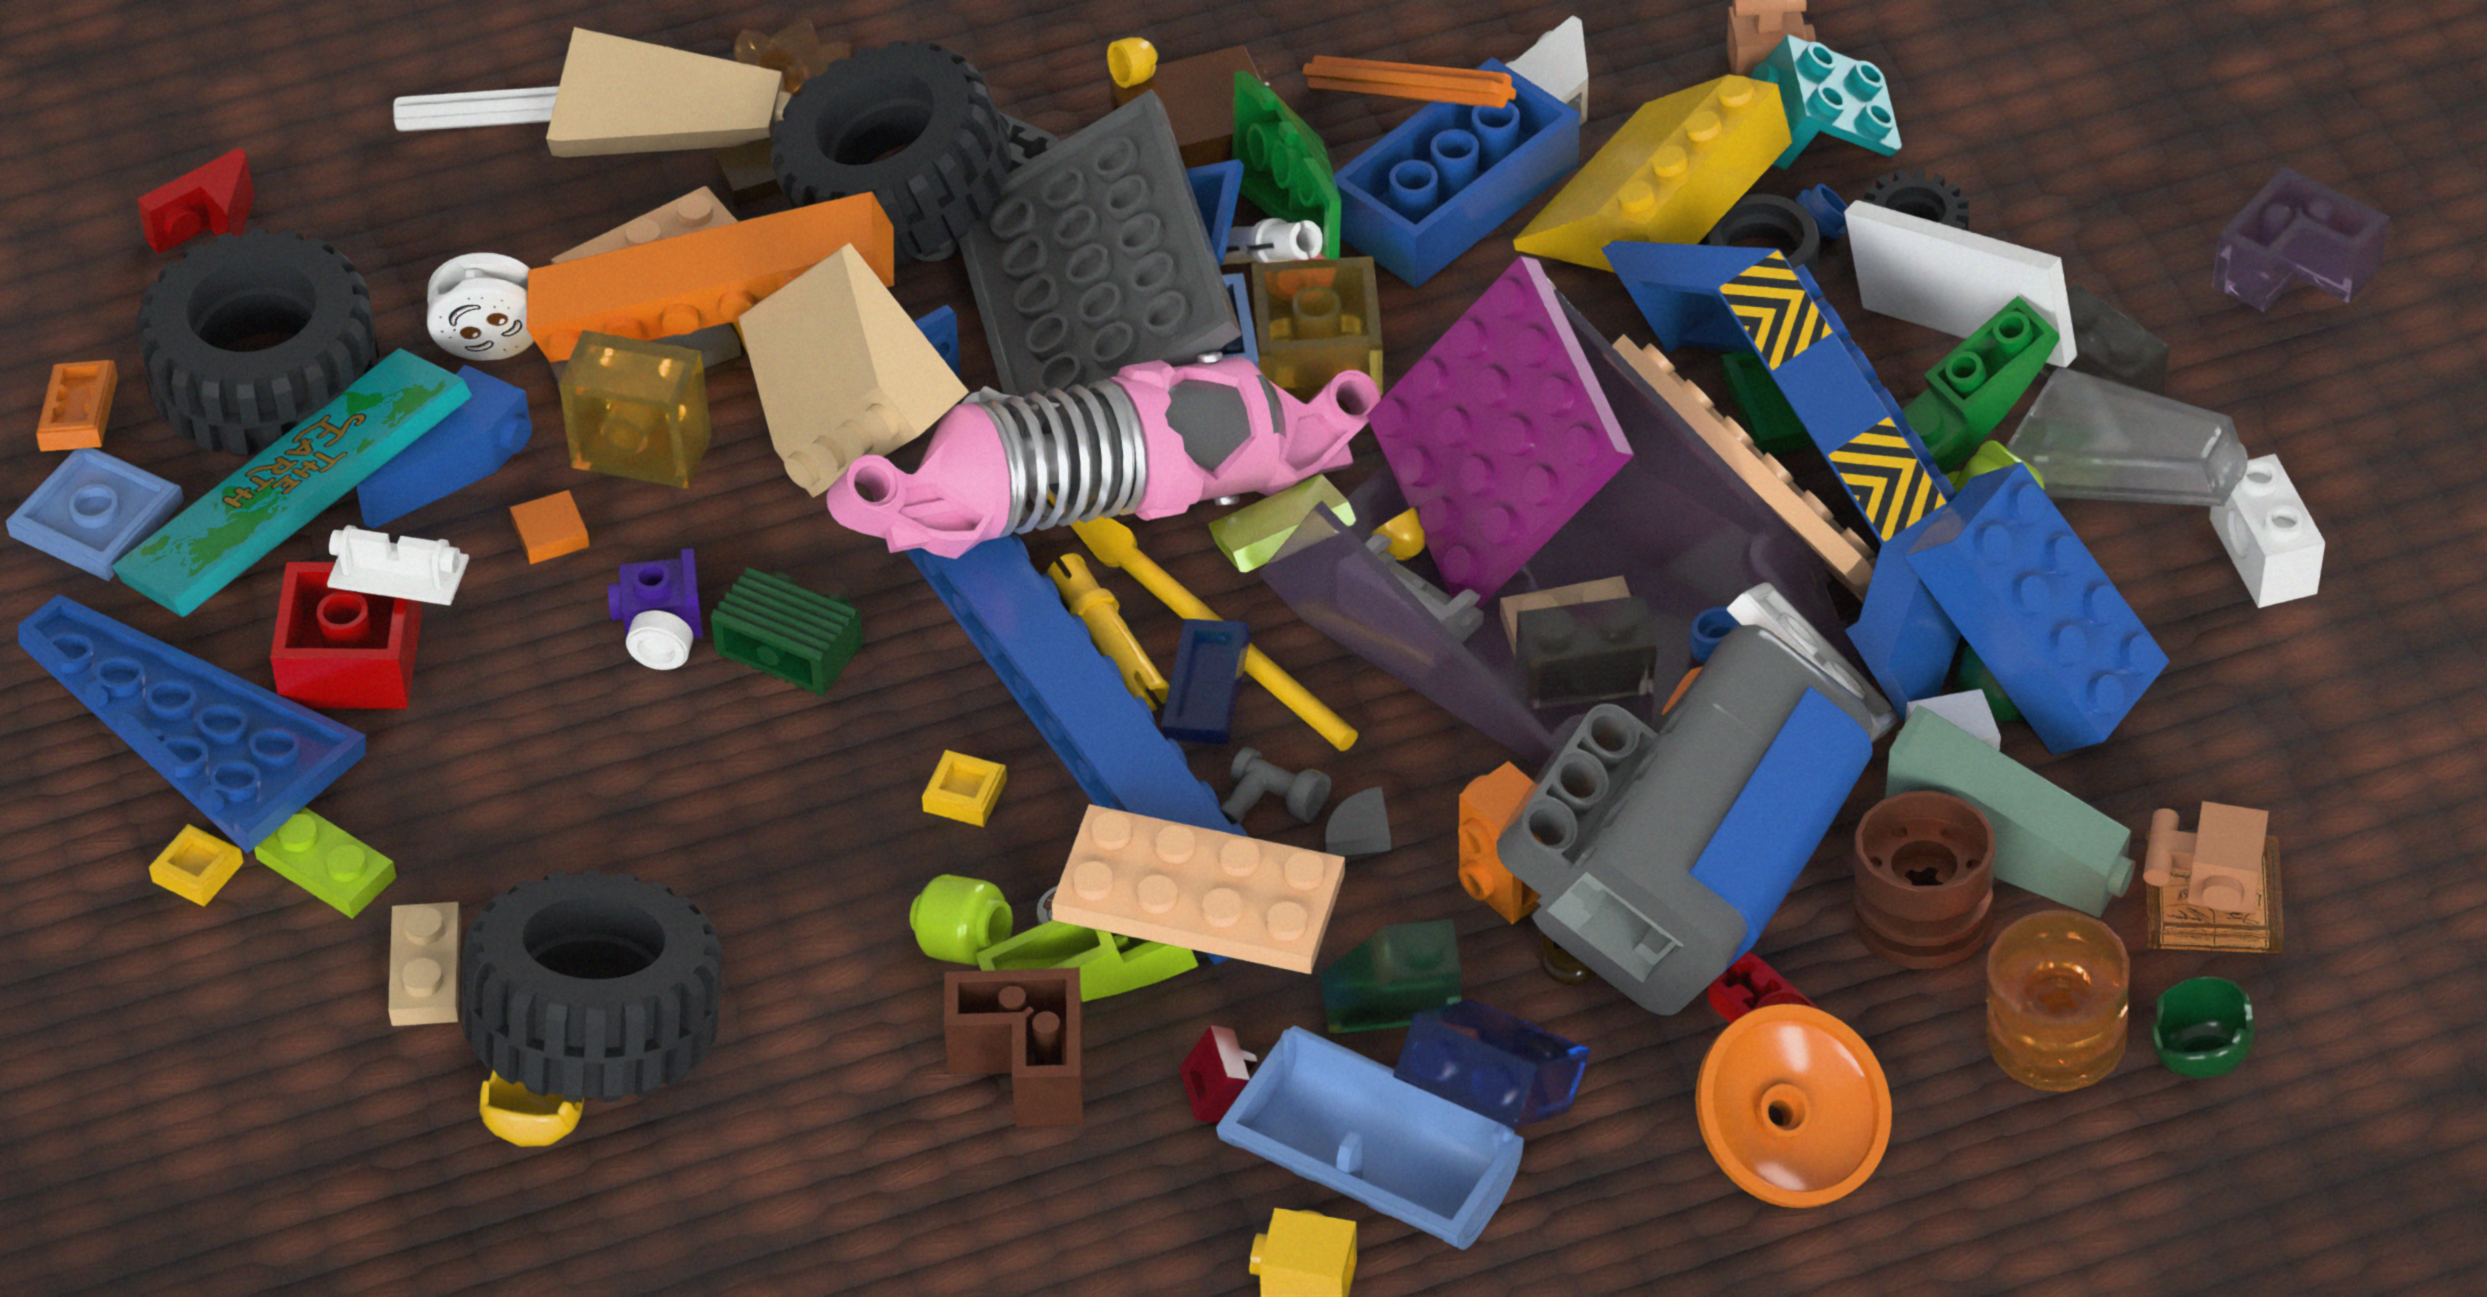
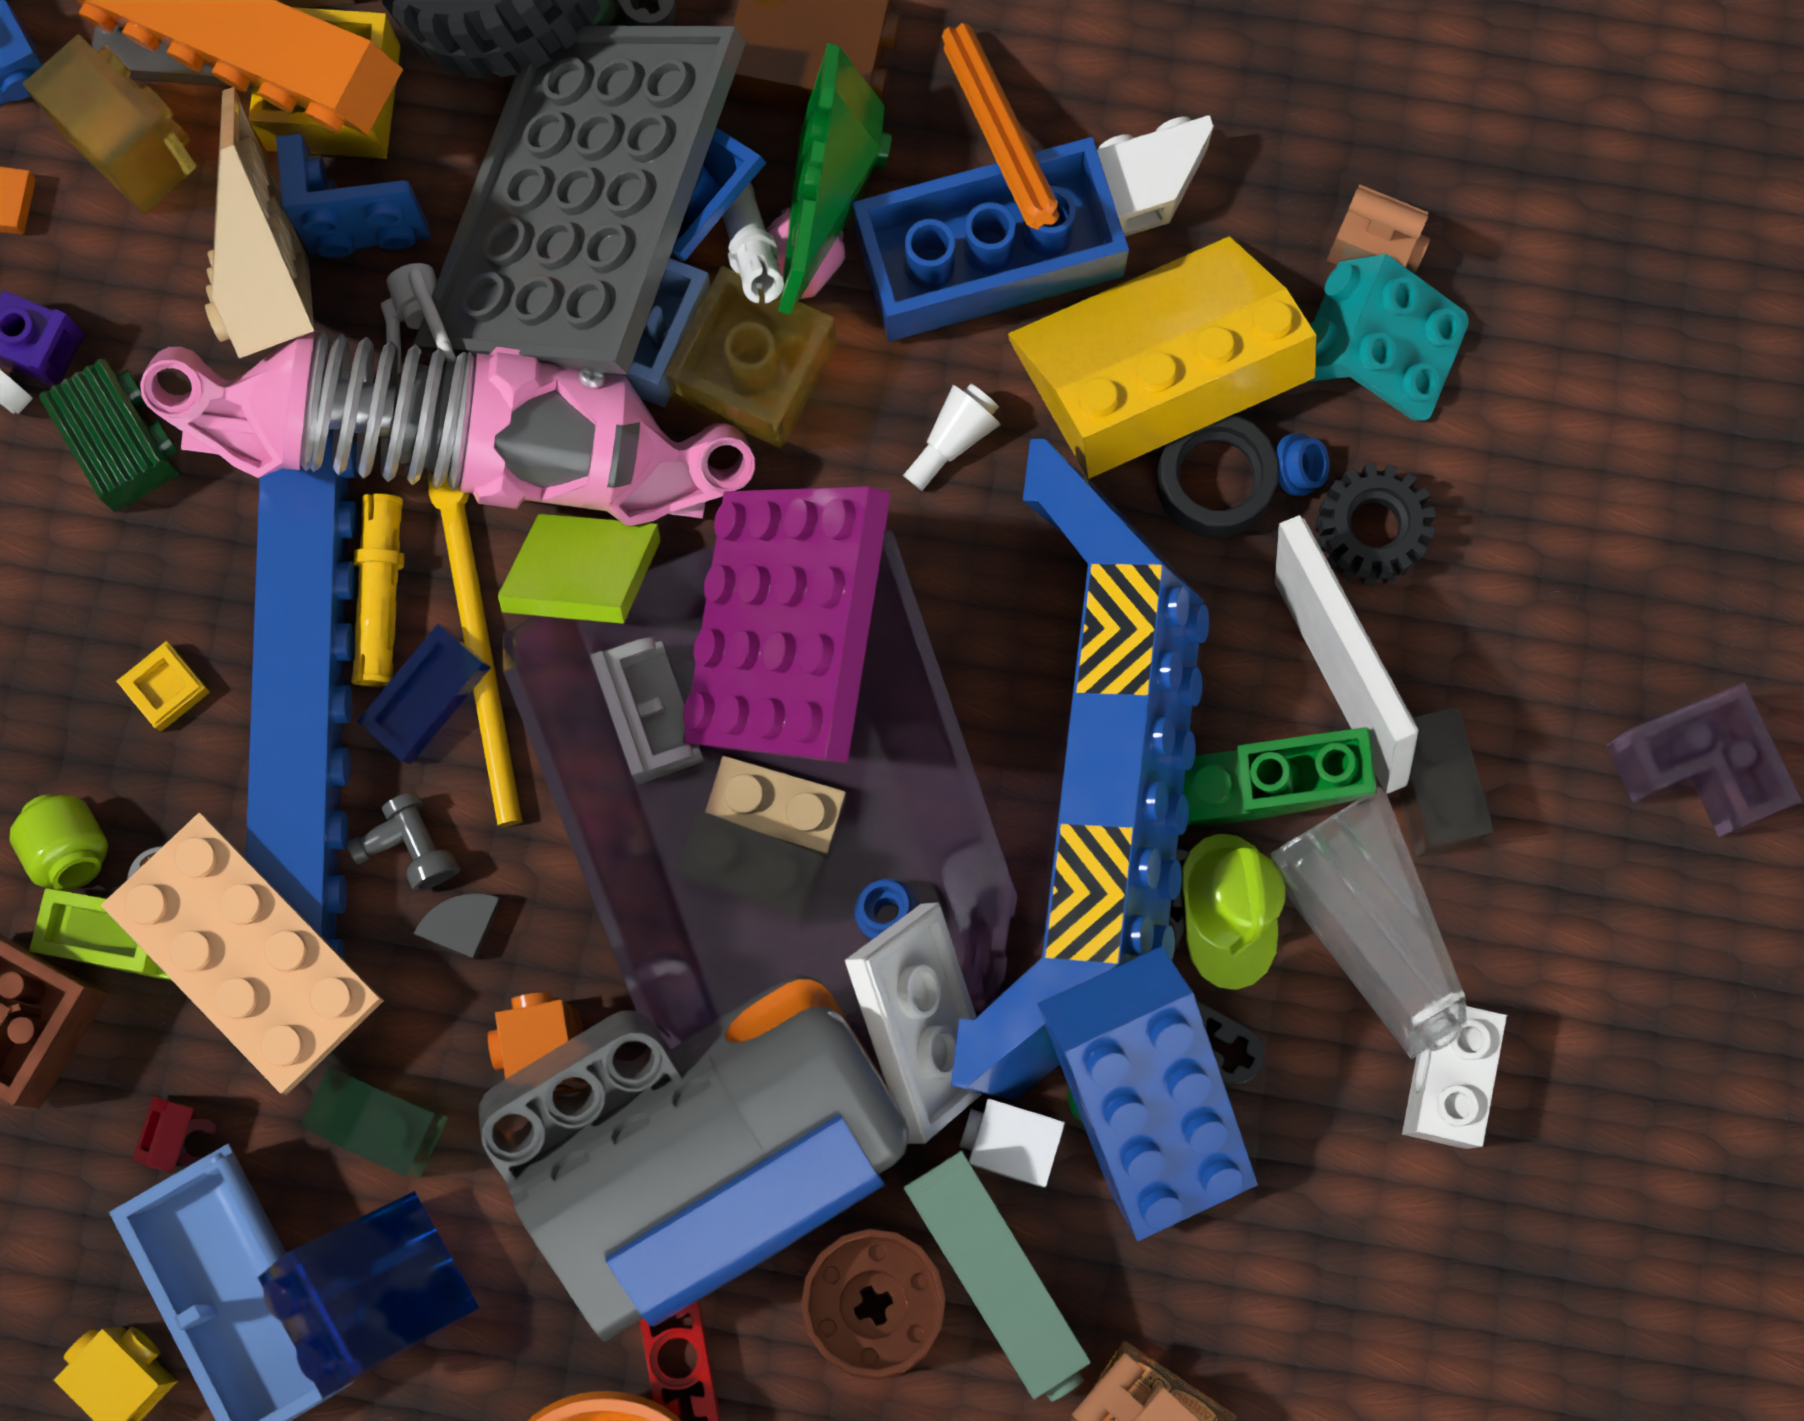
camera: 30 degrees right, 30 degrees up
yellow hinge [1371,507,1426,561] -> none
light nougat plate [1606,334,1877,604] -> none

